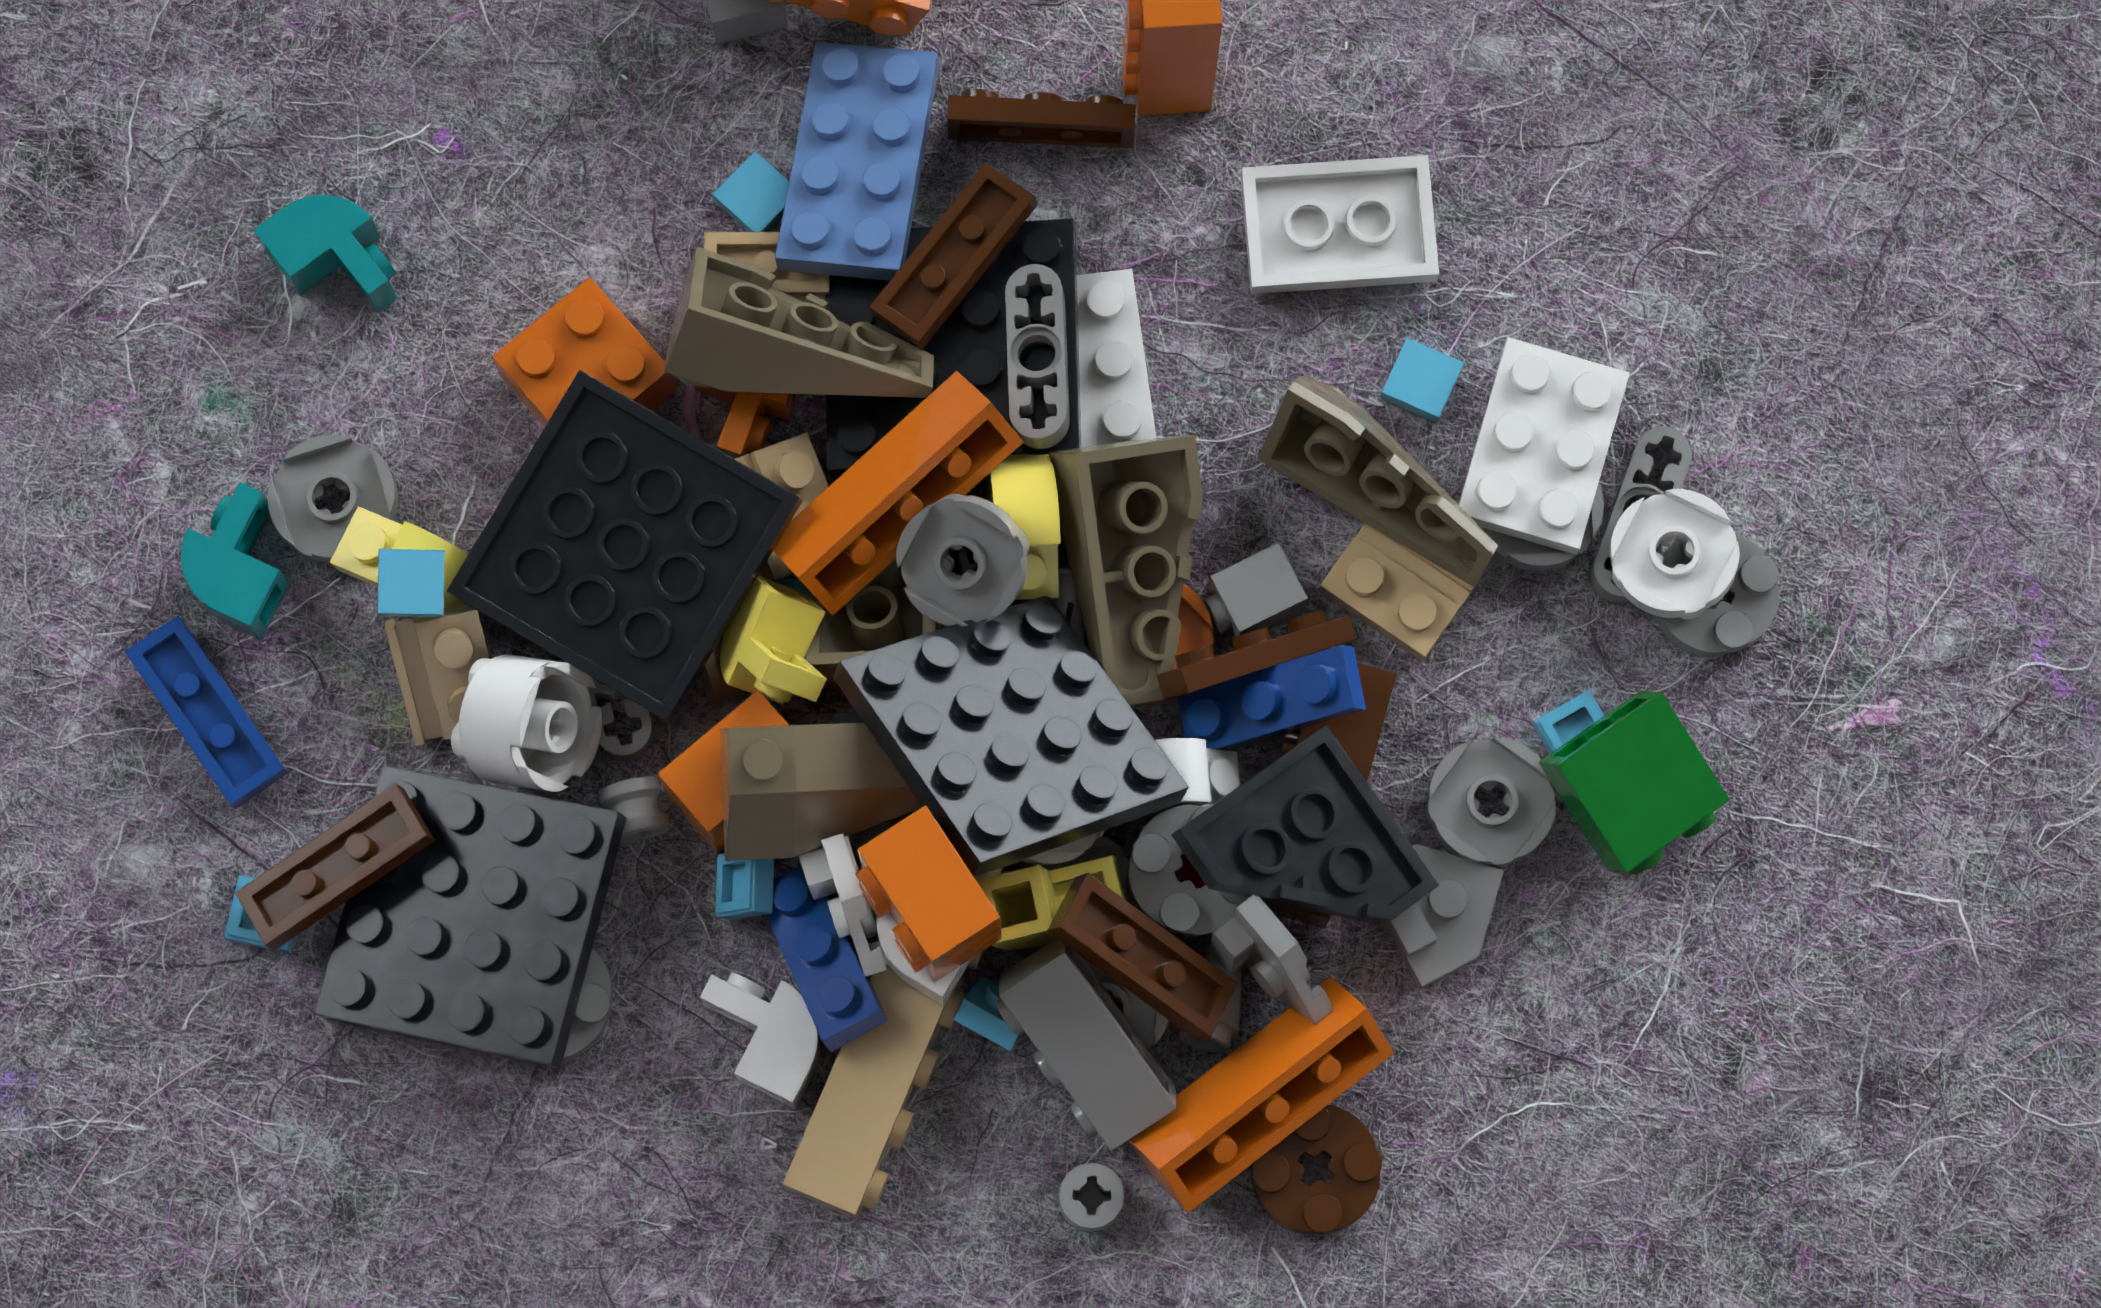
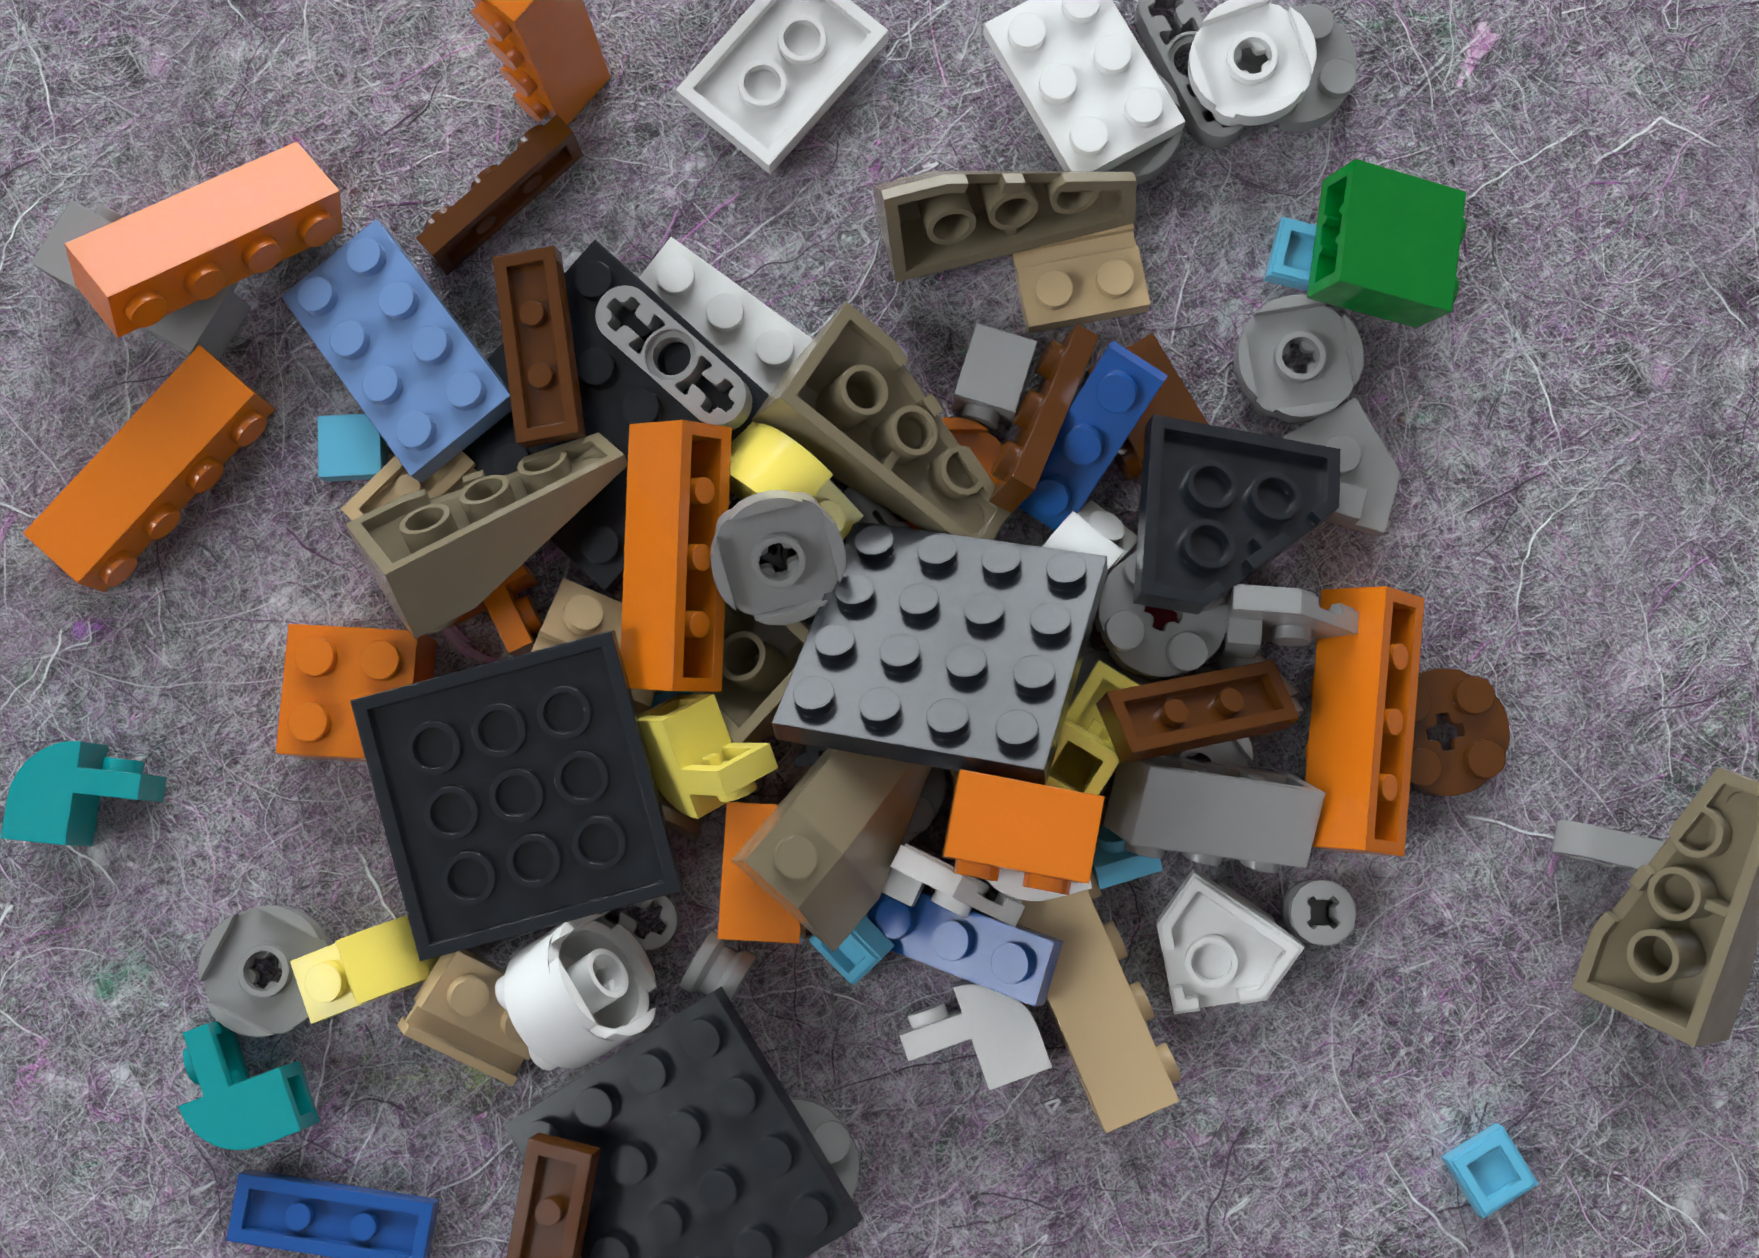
camera: 40 degrees left, 5 degrees up
medium azure tile [377,549,445,618] -> none
medium azure tile [1380,338,1464,423] -> none
none -> orange brick [23,345,275,593]
none -> white plate [1157,868,1305,1015]

